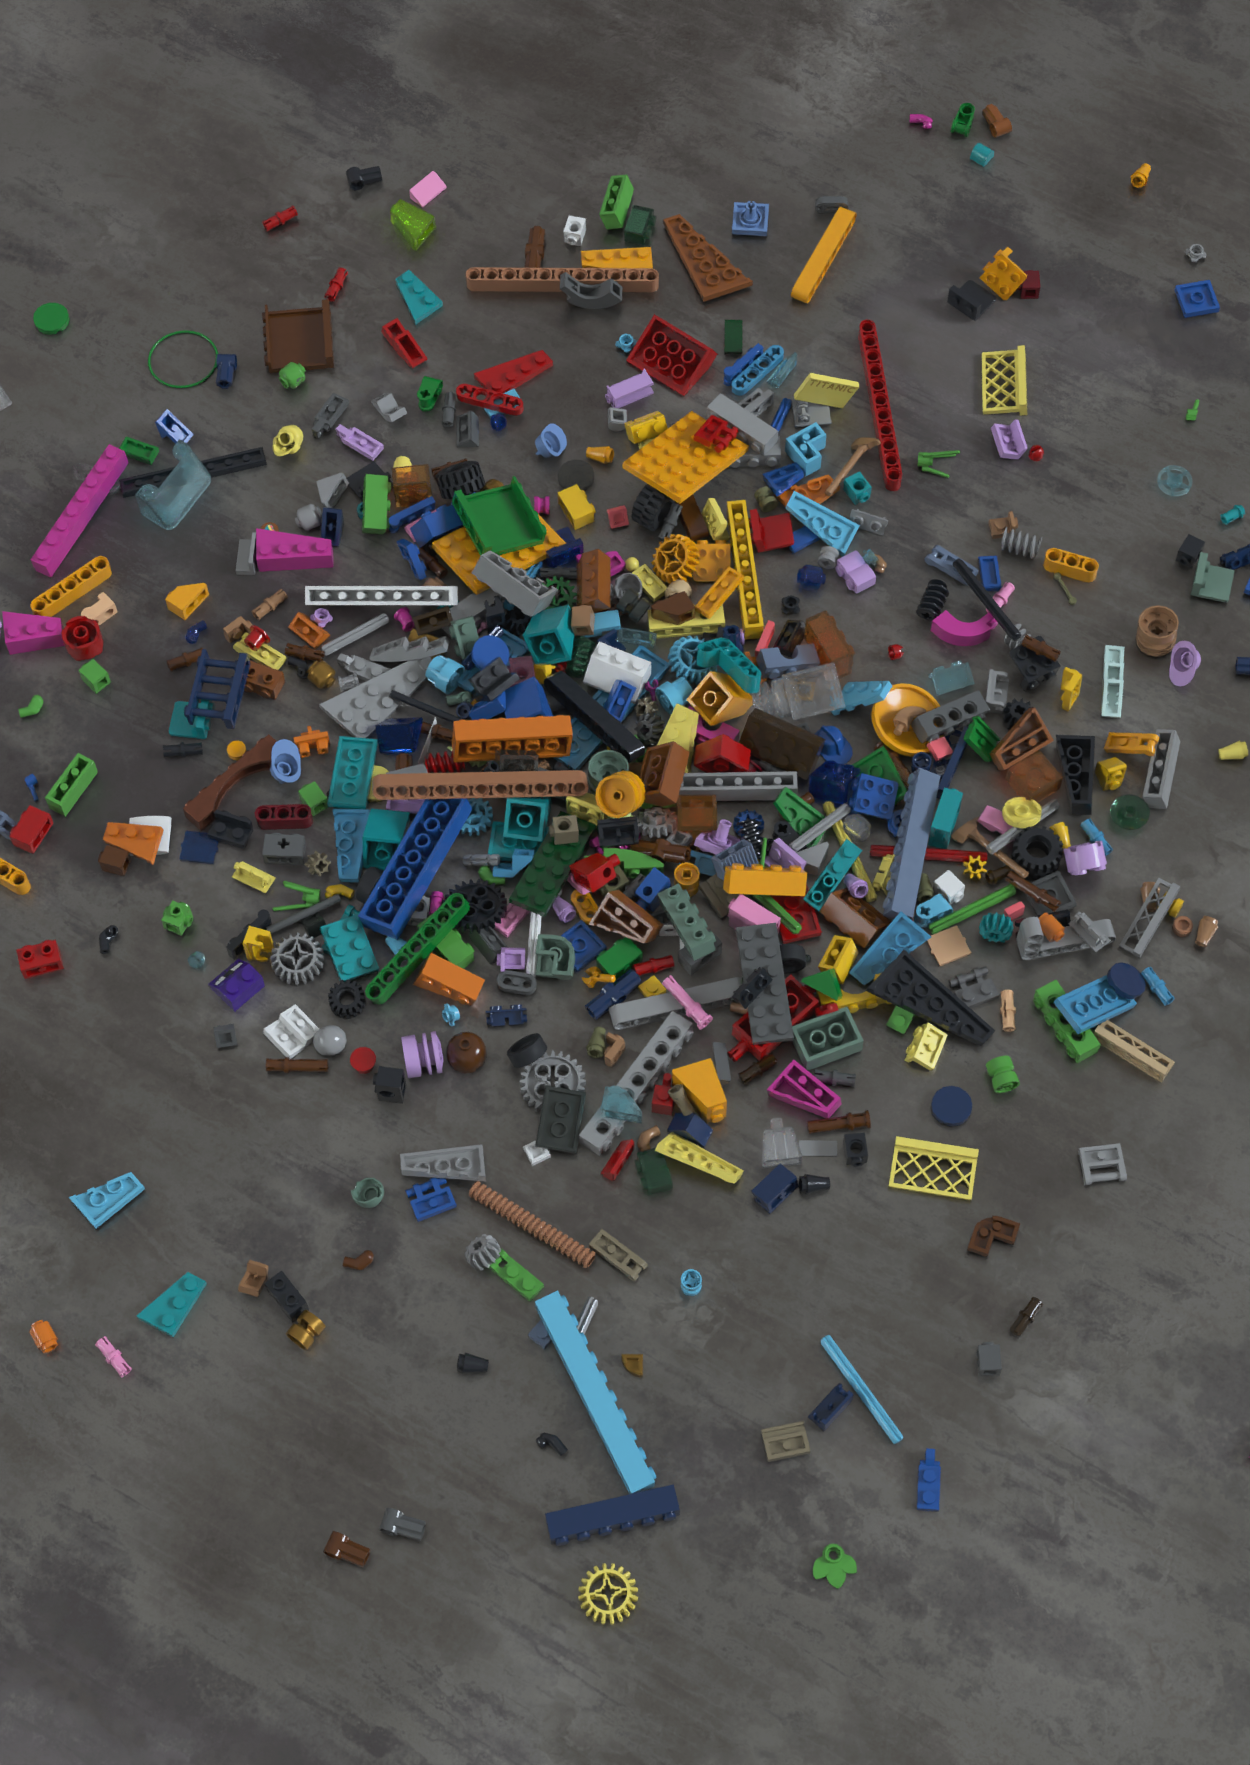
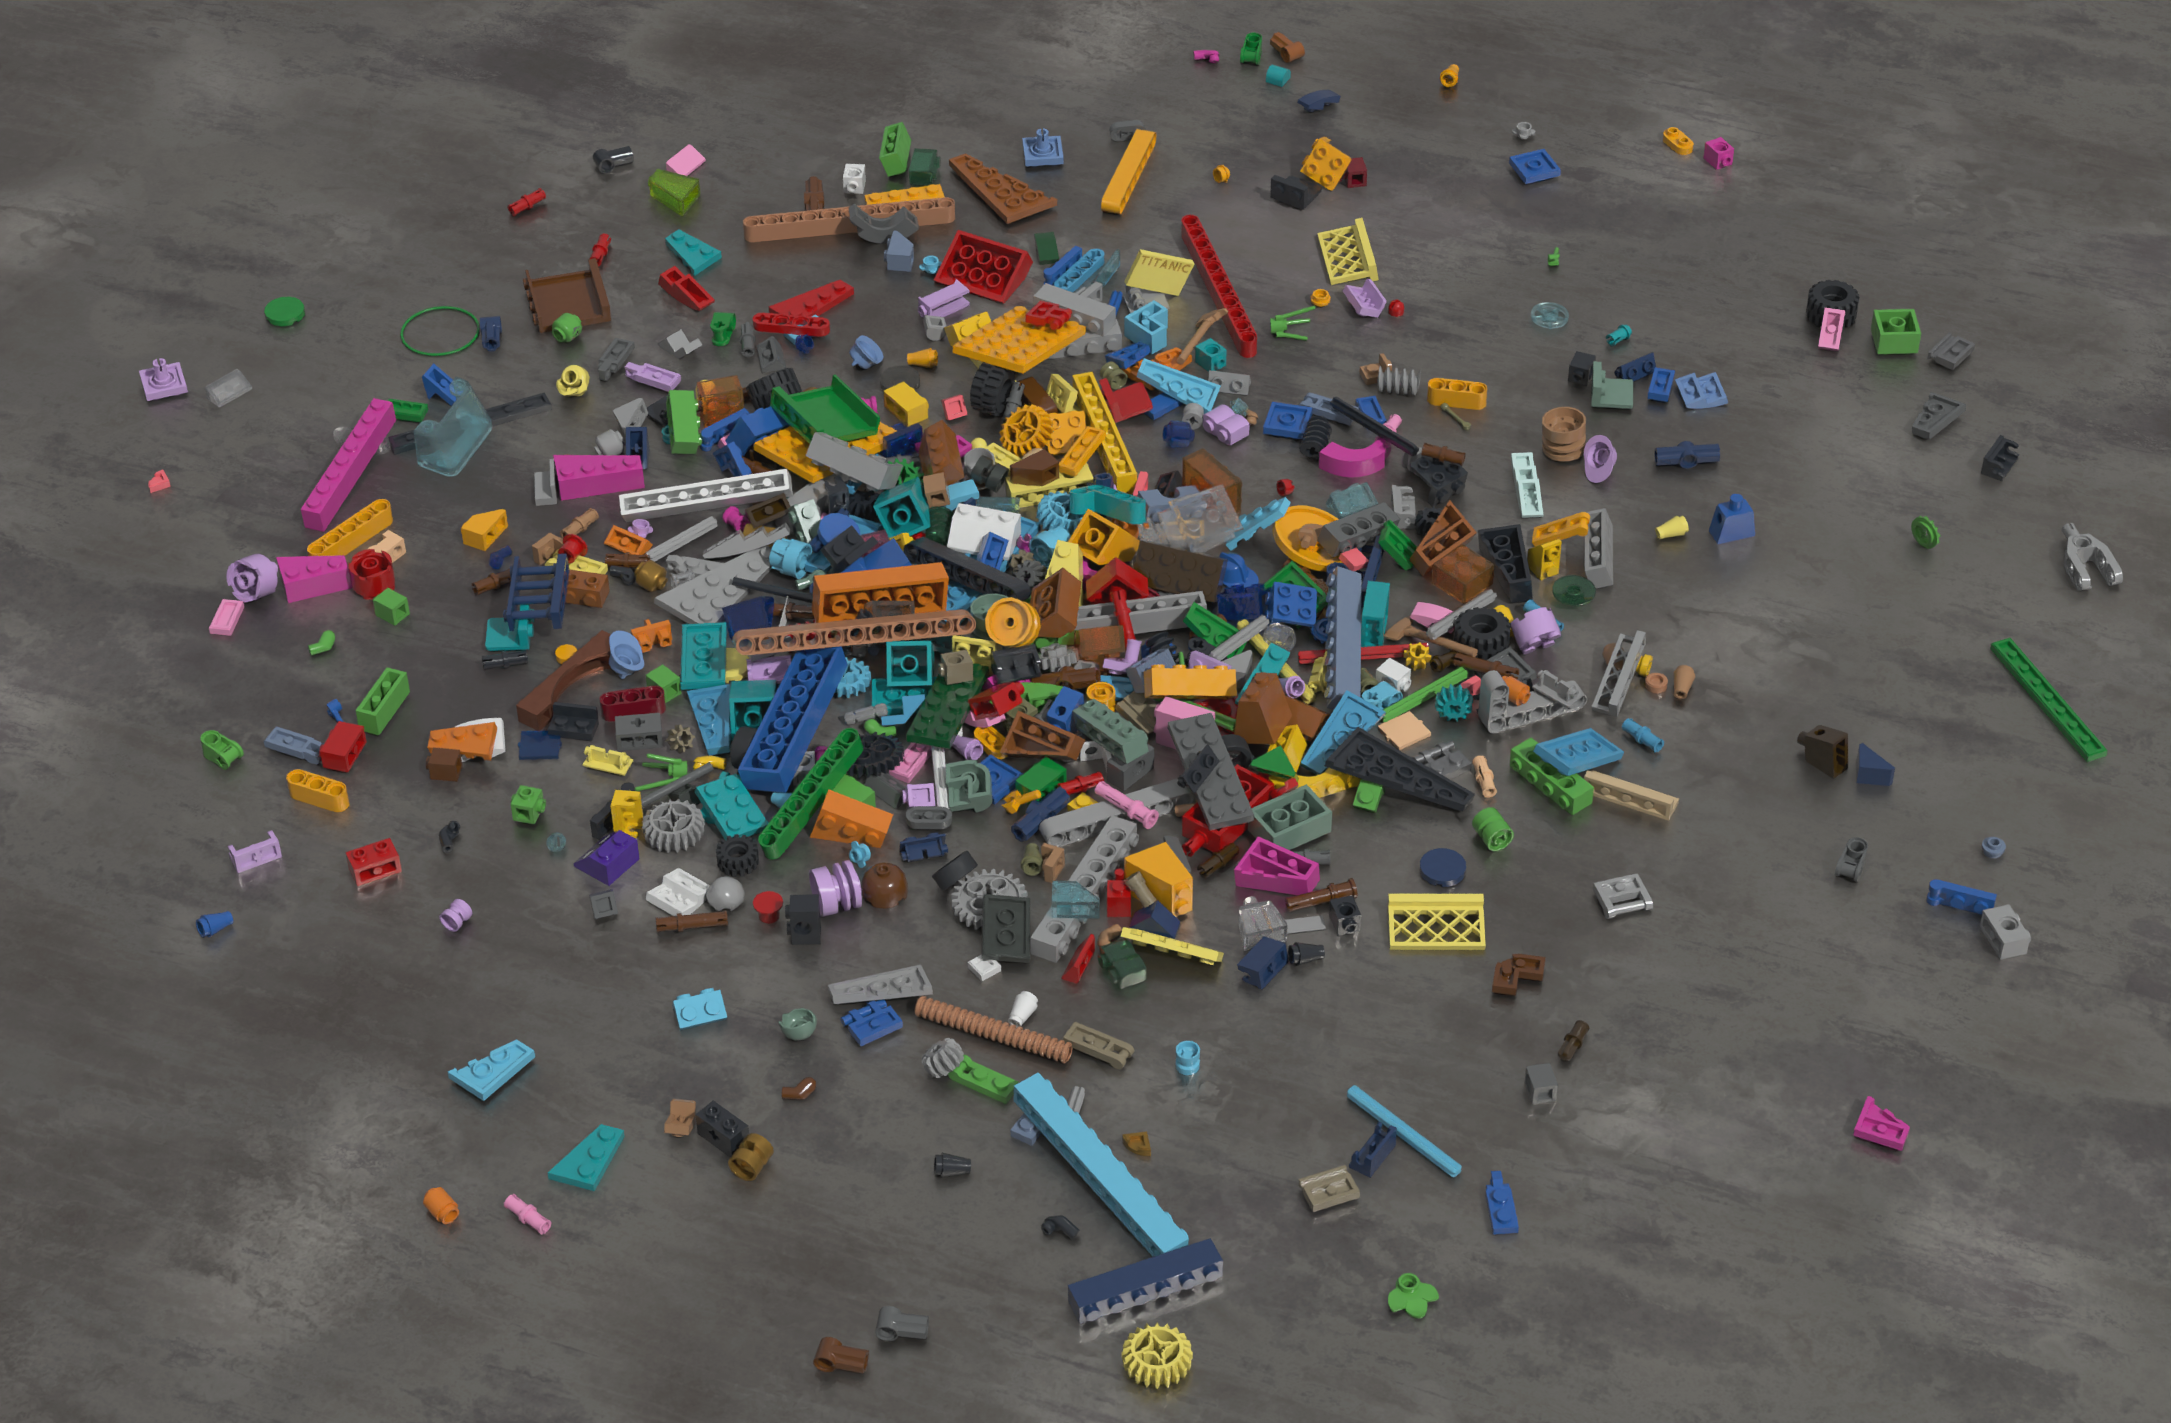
camera: 10 degrees left, 20 degrees down
black plate [781,595,800,614] -> none
light yellow bracket [905,1023,948,1070] -> none
light yellow tile [1002,797,1042,828] -> none
yellow bracket [1061,667,1082,712] -> none
dark blue tile [1107,962,1146,1000] -> none
none -> lavender wheel [439,899,473,932]
none -> medium azure bracket [672,988,727,1030]
none -> sand blue slope [884,231,914,272]
none -> white cone [1008,991,1038,1028]
none -> red pin [1110,589,1136,653]
none -> light orange plate [1213,165,1230,183]
none -> dark orange slope [1234,672,1292,744]
none -> blue plate [1263,402,1312,439]
none -> dark blue slope [1297,90,1341,112]
none -> light orange plate [1311,289,1331,307]

